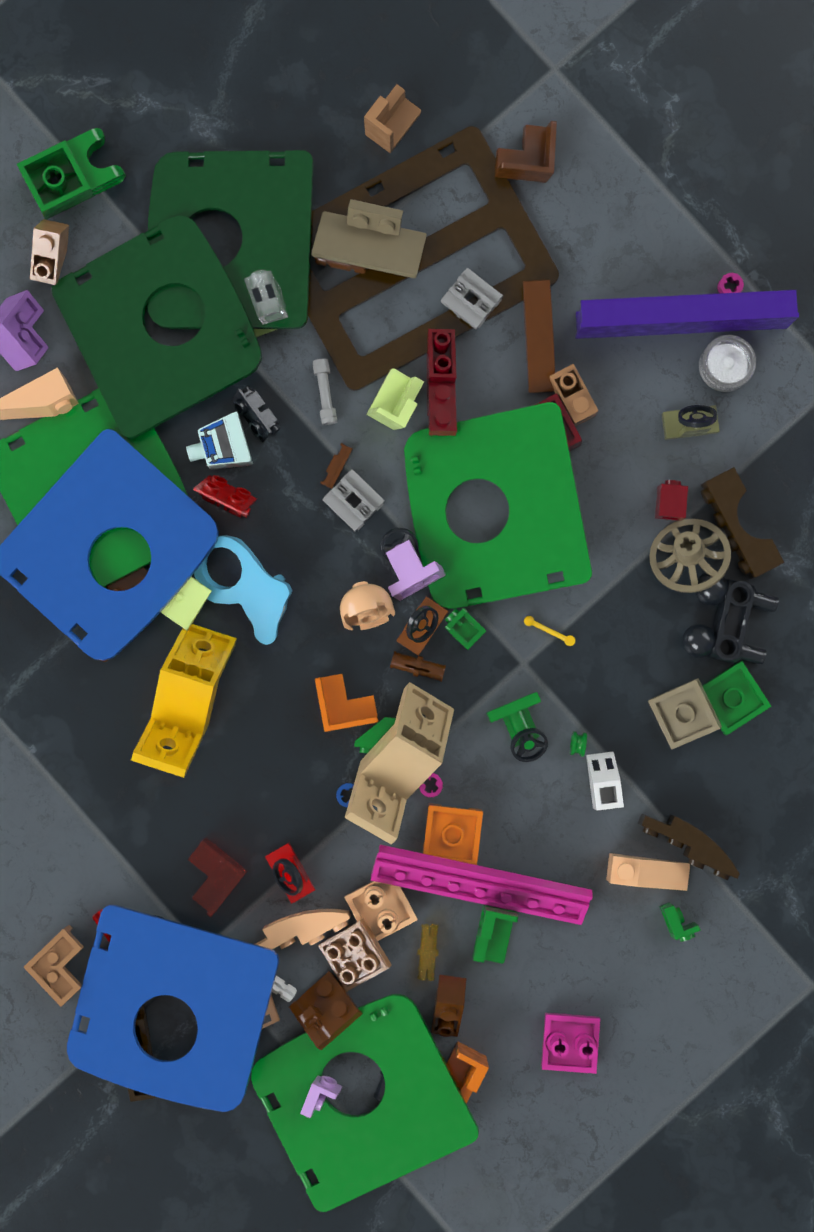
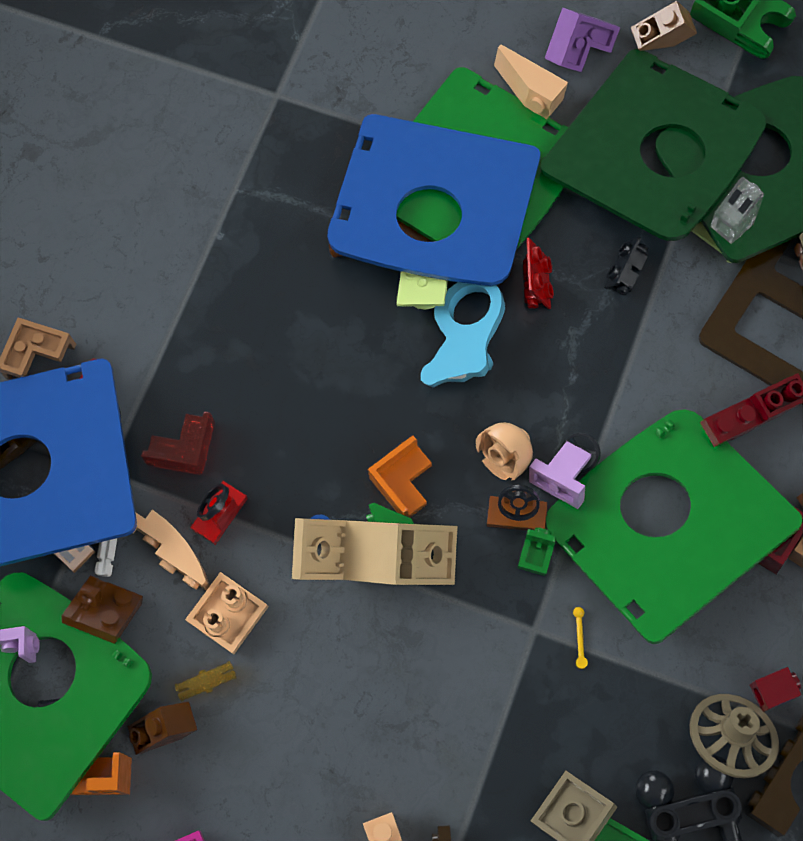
camera: 70 degrees right, 15 degrees down
yellow bracket [131,624,237,778] -> none
light aqua torso [186,412,253,469] -> none
light grey bar [312,359,337,425] -> none
medium nougat tile [318,918,392,991] -> none
reddish brown piece [320,443,353,489] -> none
light grey piece [322,469,385,532] -> none
yellowish green panel [366,368,424,430] -> none
dark pink plate [371,845,593,925] -> none
reddish brown pin [390,651,446,682] -> none
dark pink bush [419,773,443,797] -> none
orange panel [422,803,483,865] -> none
green panel [472,904,518,964] -> none
green piece [486,692,548,762] -> none
green bush [570,731,587,757] -> none
white slope [586,752,624,810] -> none

